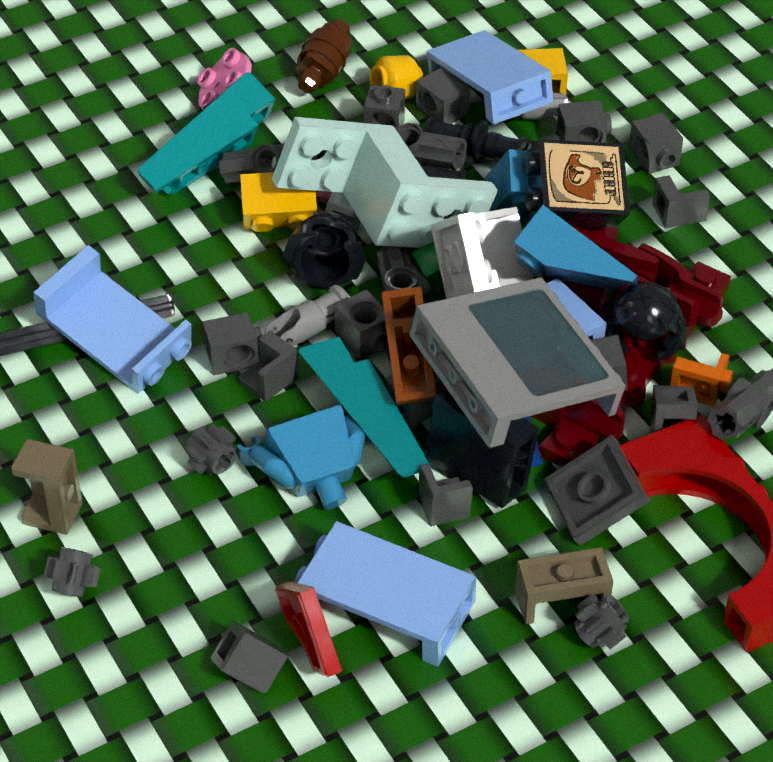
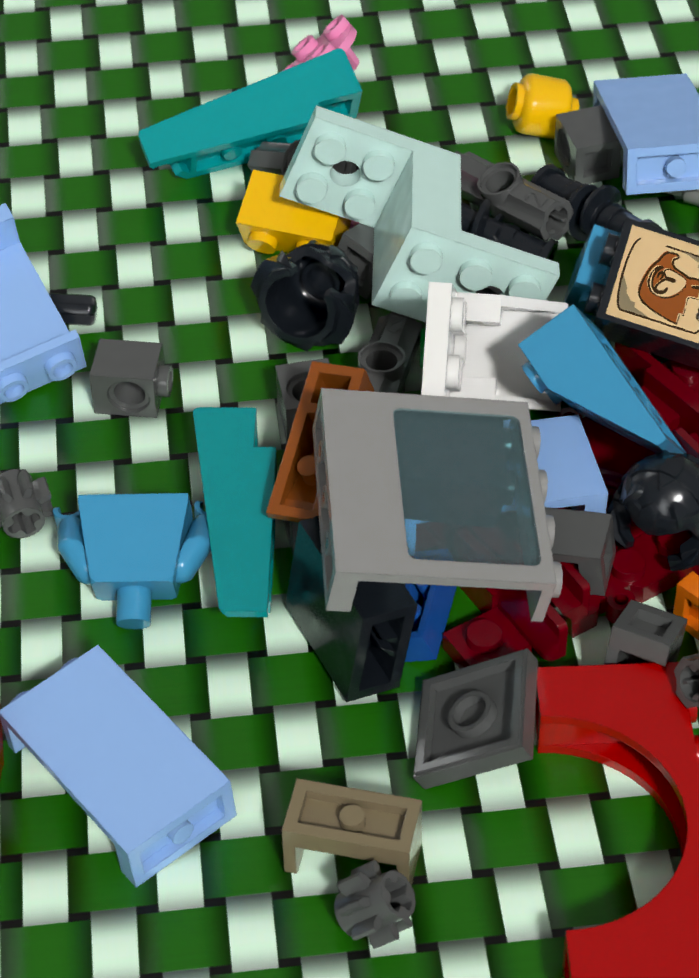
camera: 25 degrees right, 0 degrees up
dark grey panel [239,331,299,402] -> none
light grey piece [264,284,348,346] -> none
reddish brown piece [295,18,353,94] -> none
dark grey brick [364,85,405,127] -> none
dark grey panel [418,463,473,527] -> none

